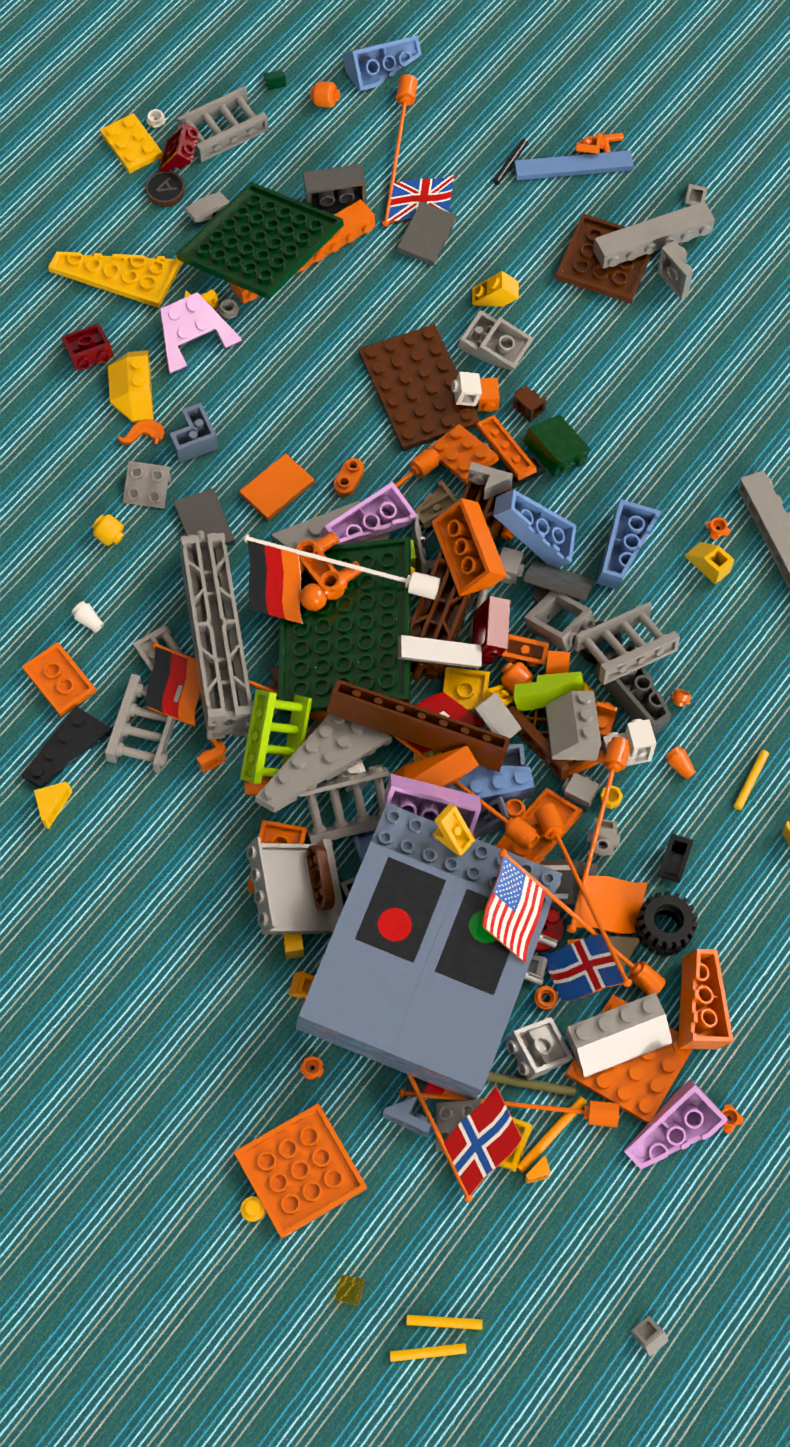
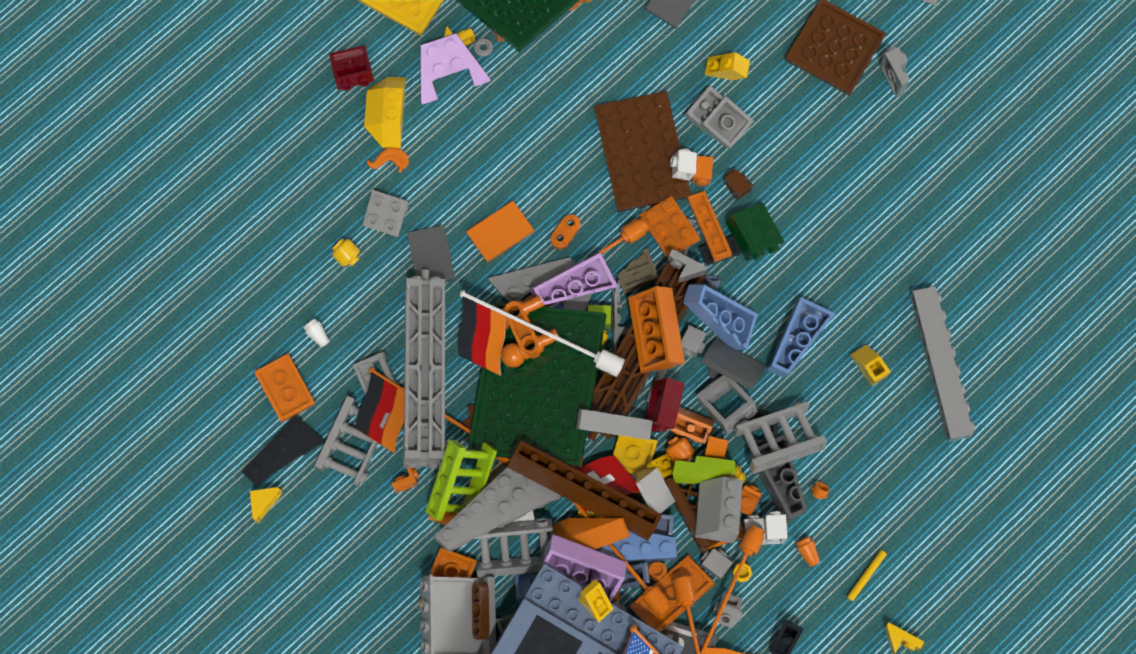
camera: 10 degrees right, 10 degrees up
sand blue brick [170,403,219,463] -> none
light grey brick [593,201,715,269] -> none
orange plate [706,517,730,540] -> none

